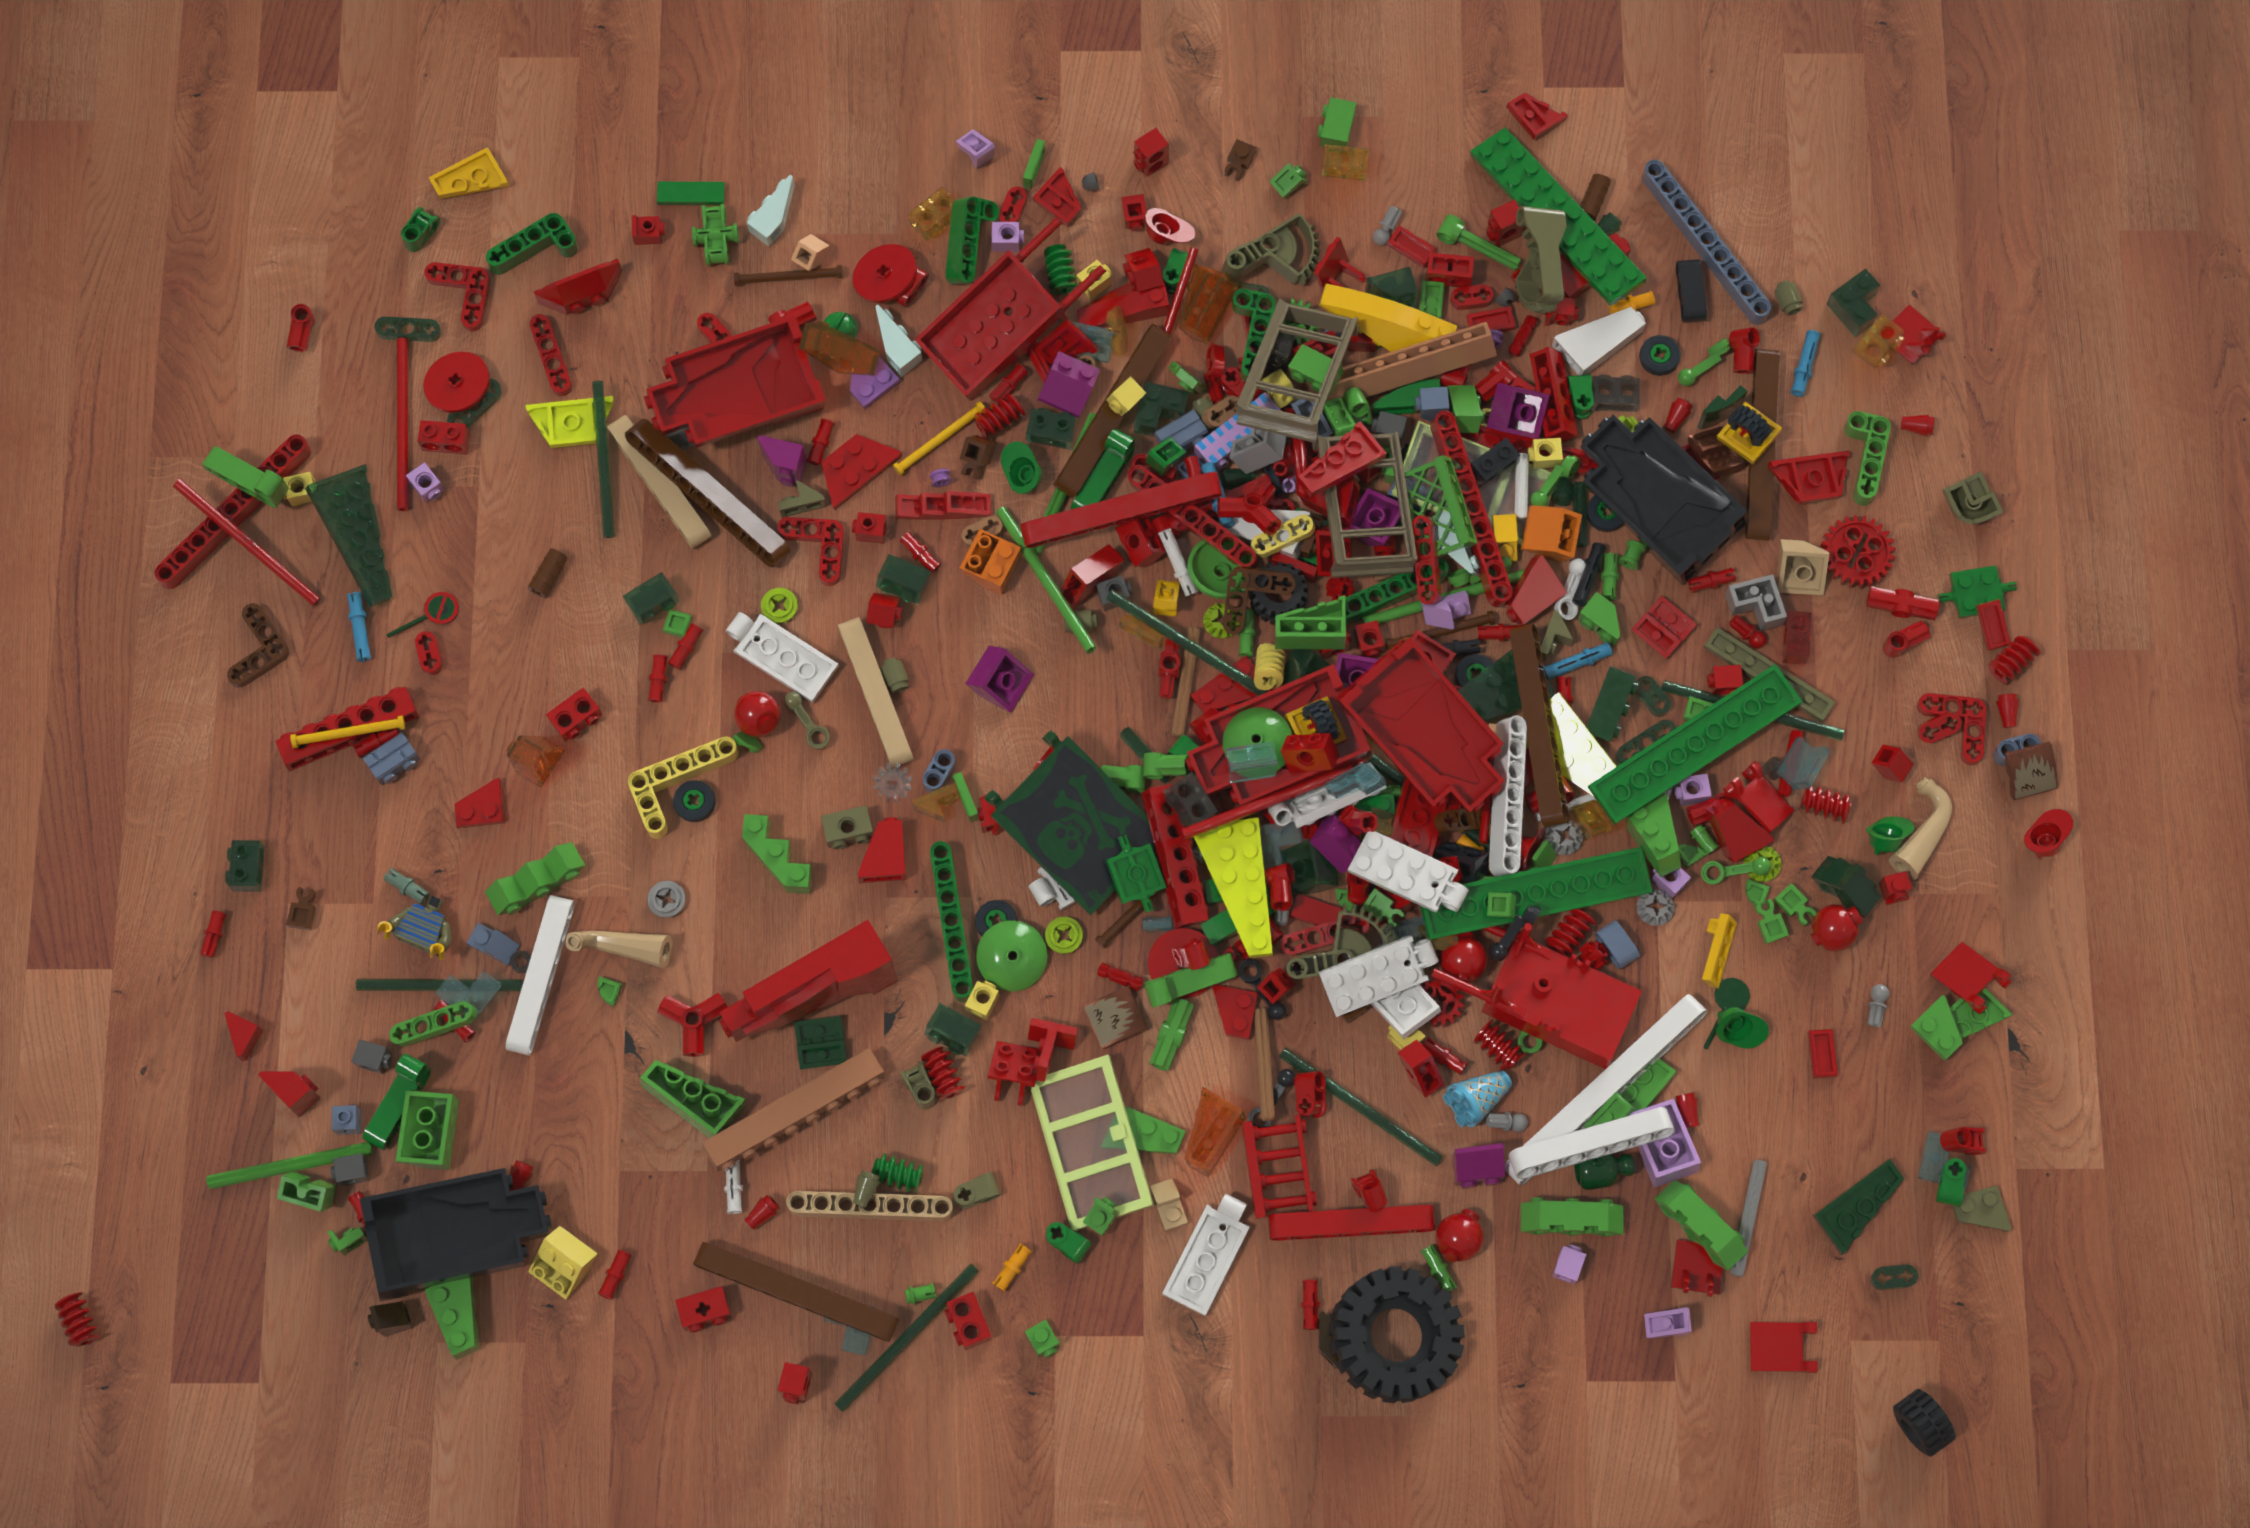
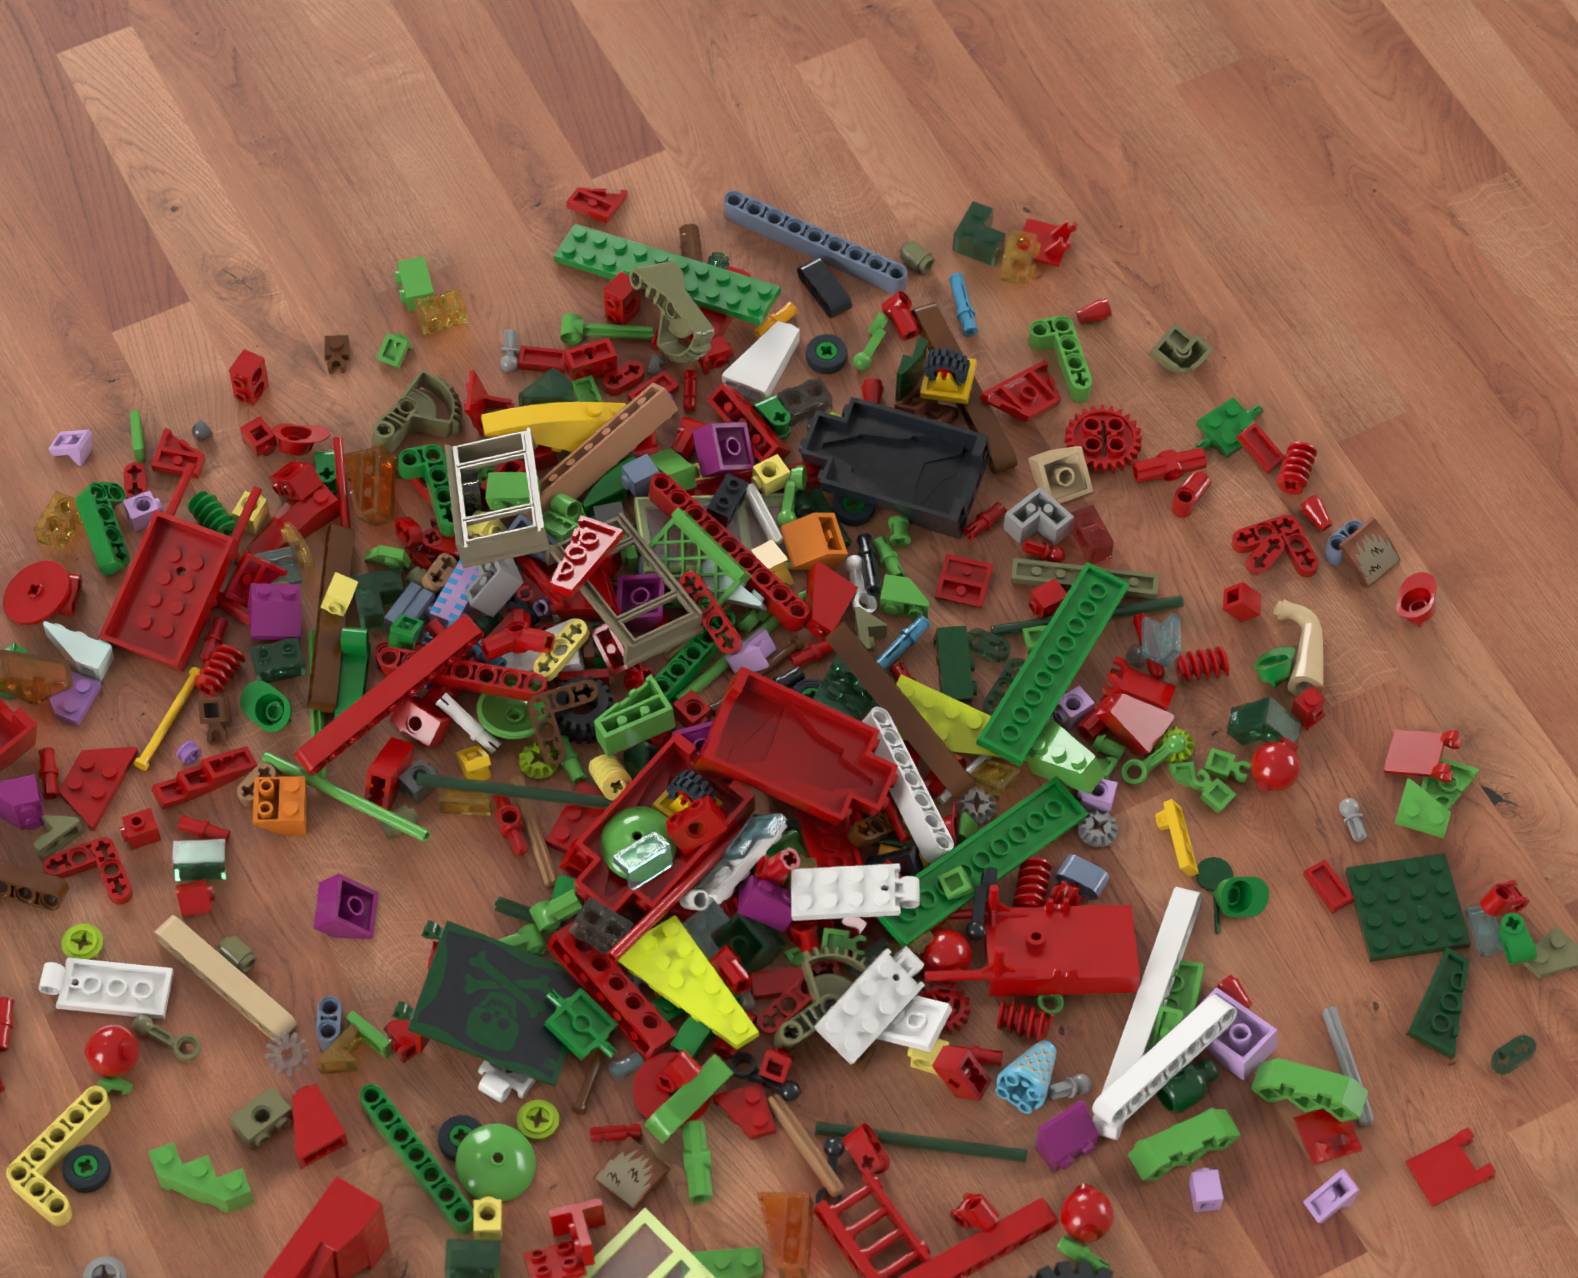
camera: 30 degrees left, 15 degrees down
none -> dark green plate [1345,853,1471,962]

